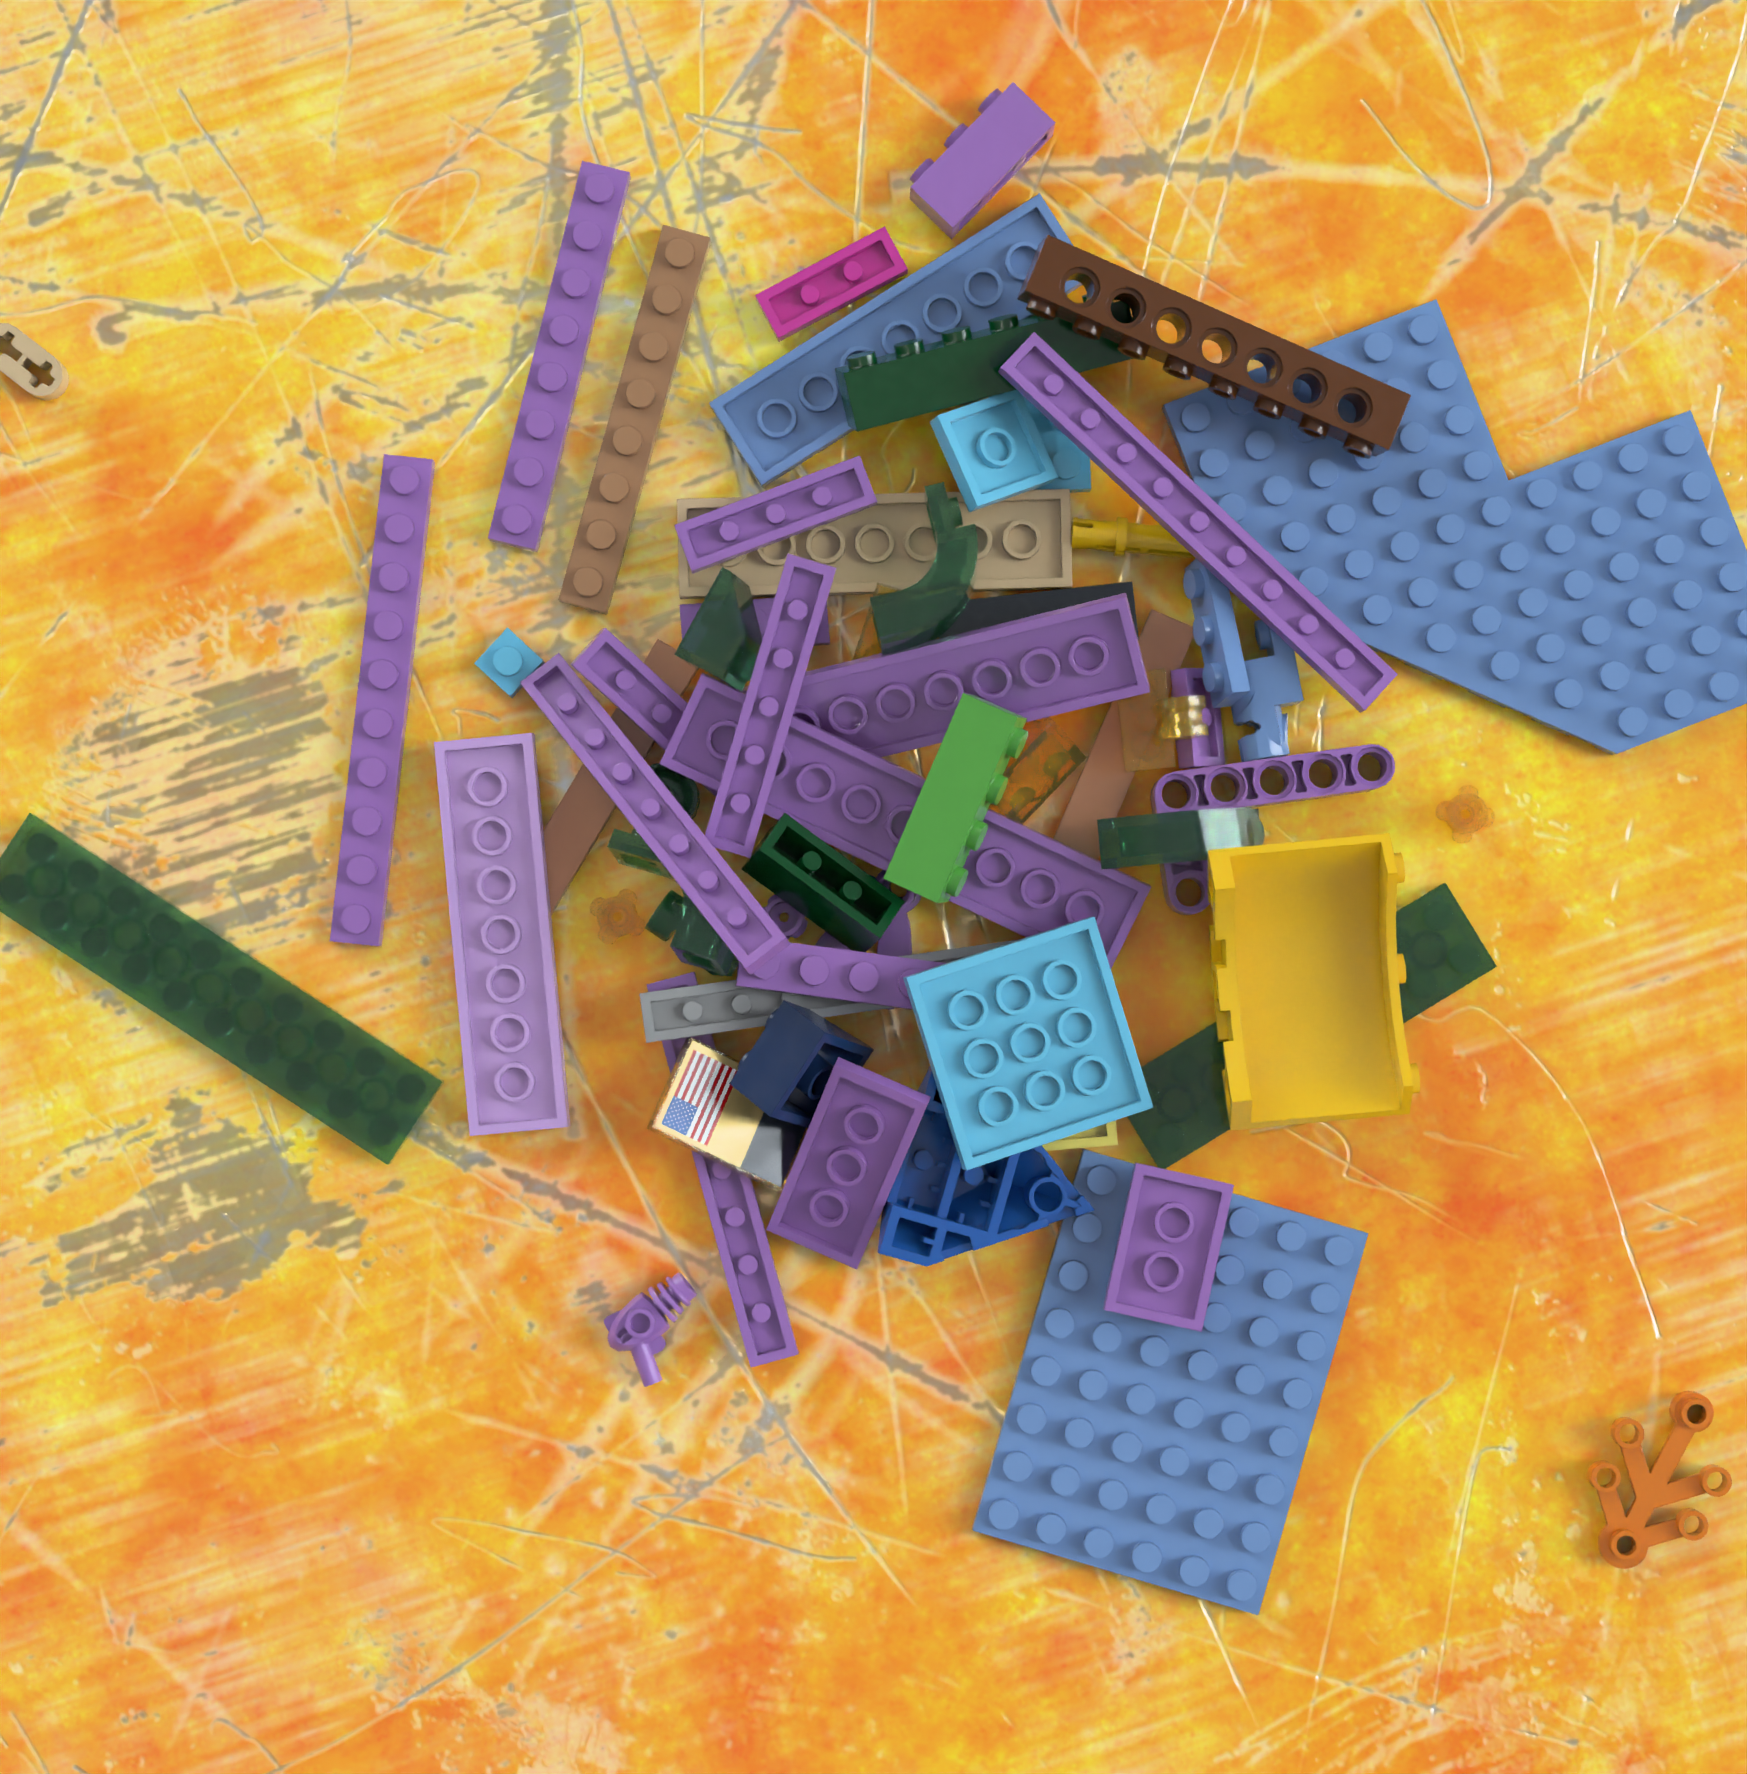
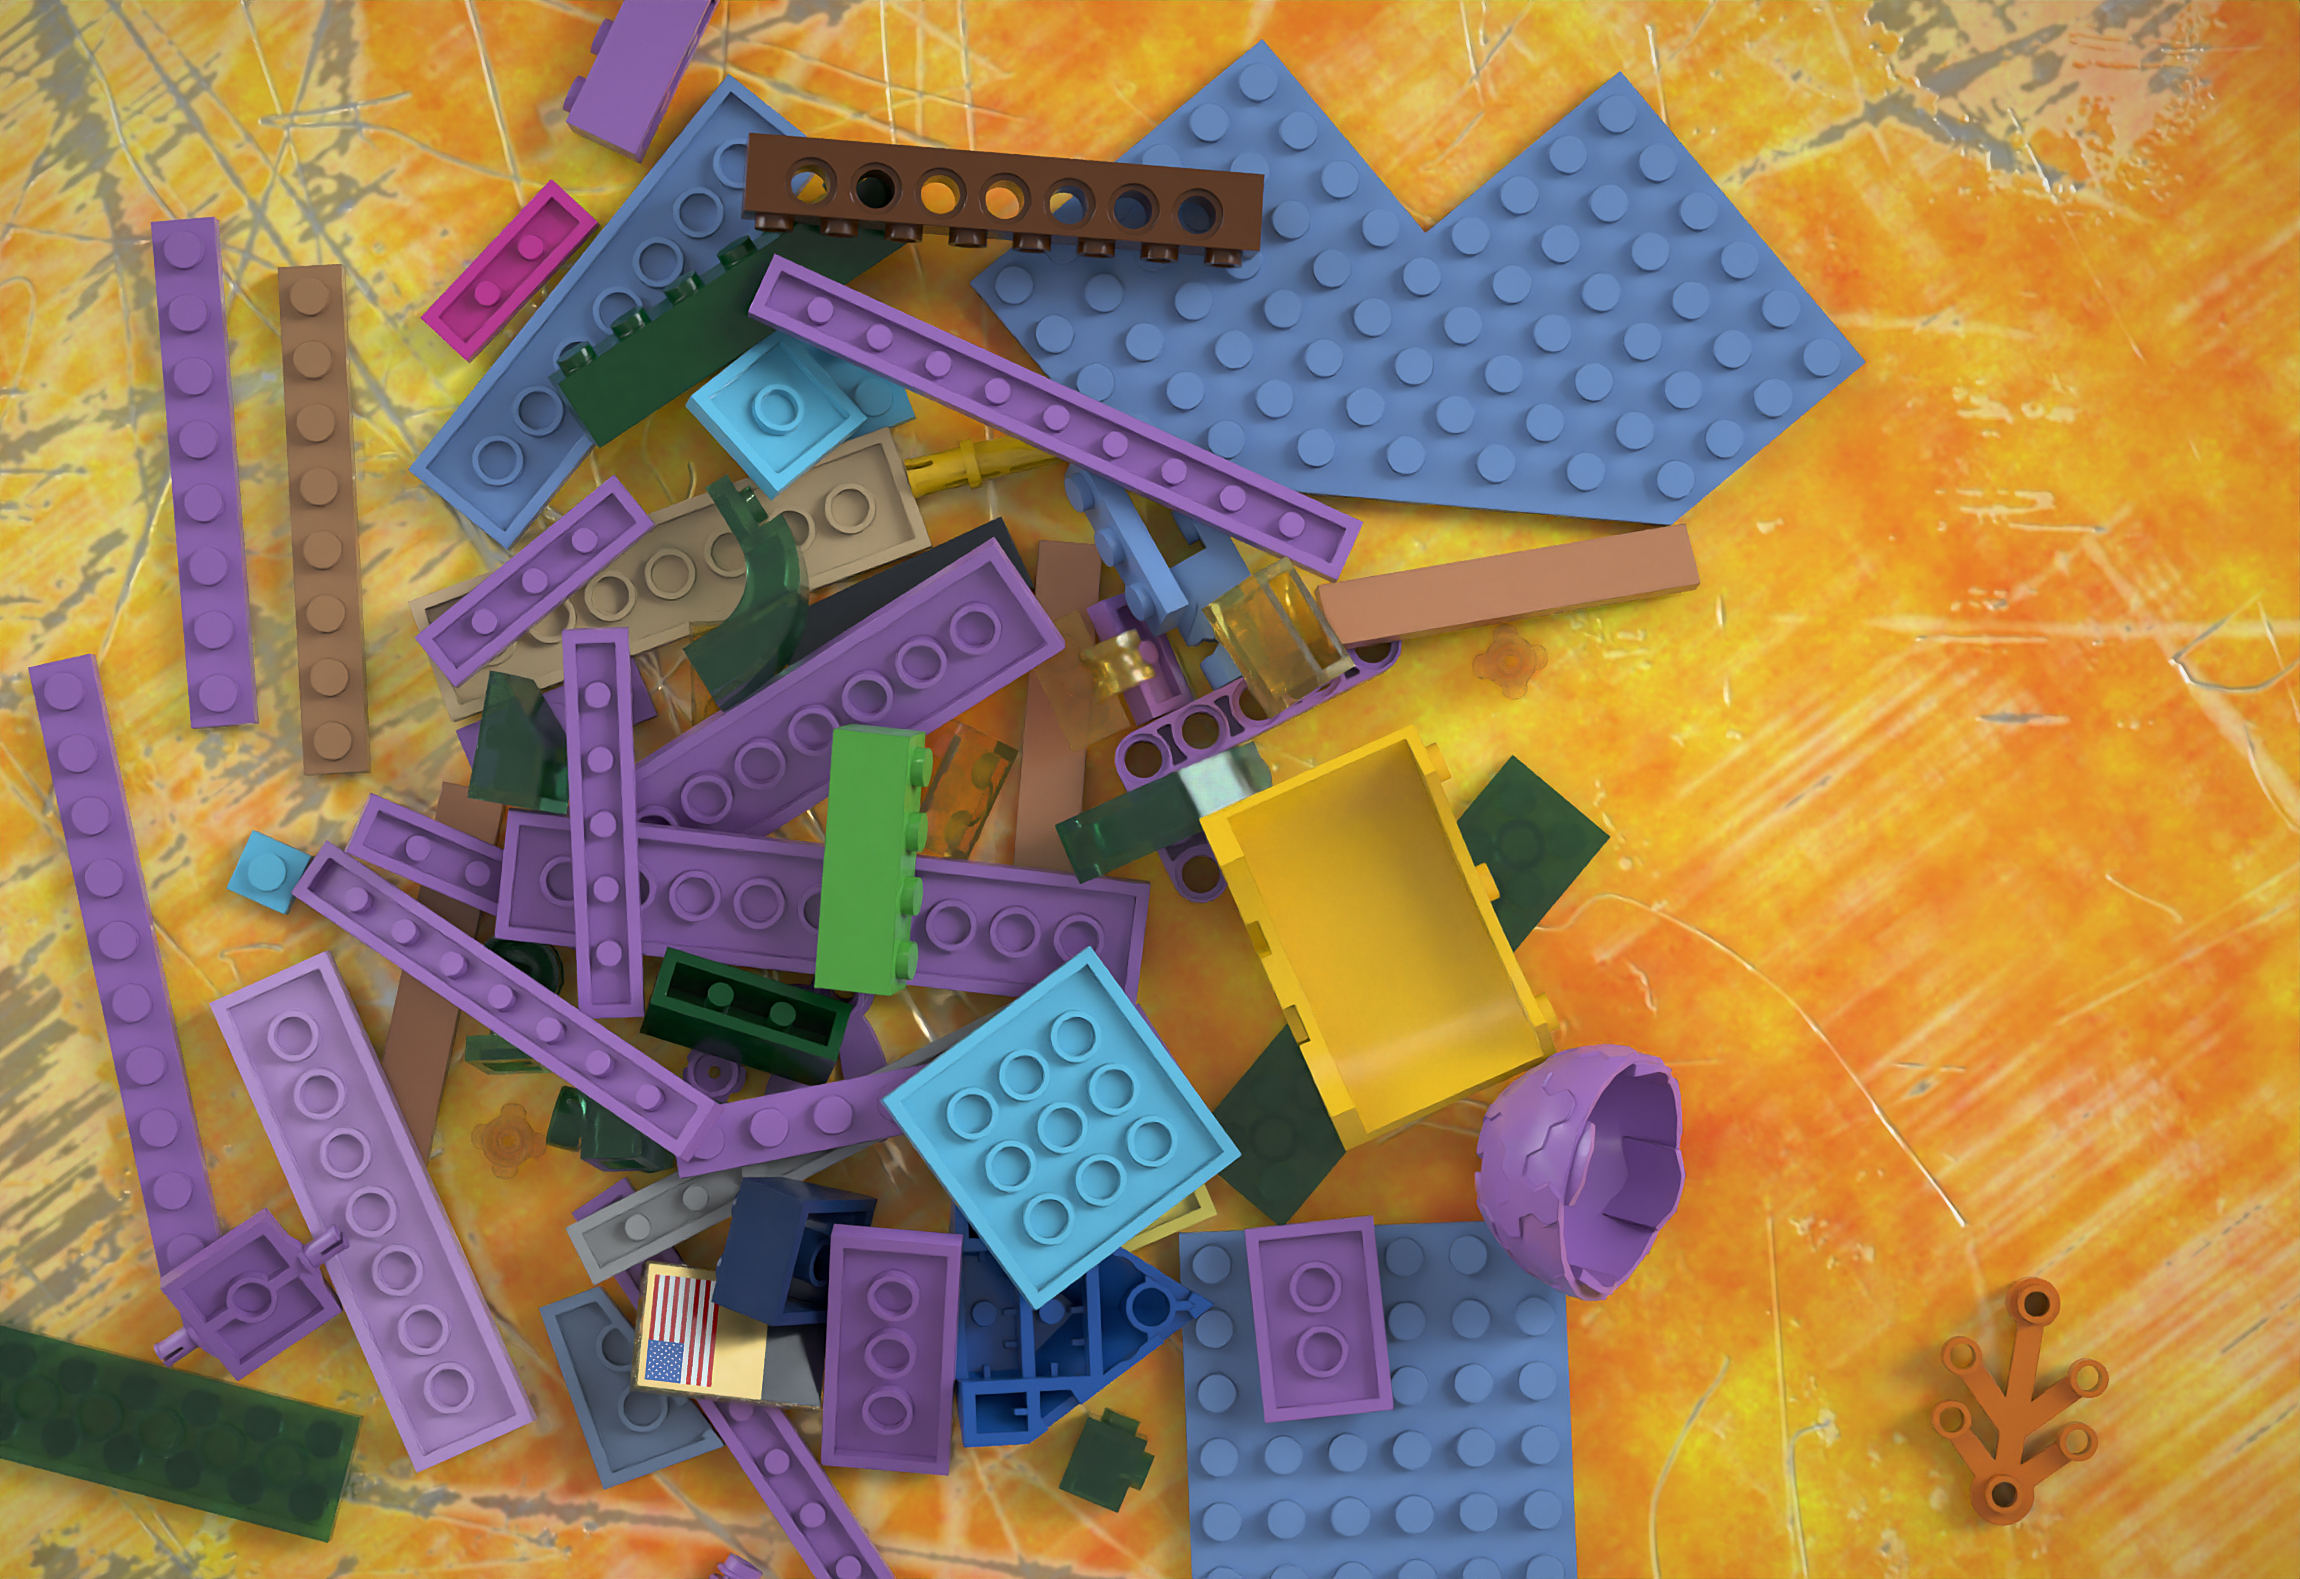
camera: 15 degrees left, 0 degrees up
none -> medium lavender plate [154,1207,350,1382]
none -> sand blue wing [539,1285,726,1490]
none -> clear green brick [1058,1407,1155,1513]
none -> clear yellow brick [1201,556,1356,719]
none -> nougat tile [1314,523,1700,653]
none -> medium lavender piece [1475,1044,1686,1301]

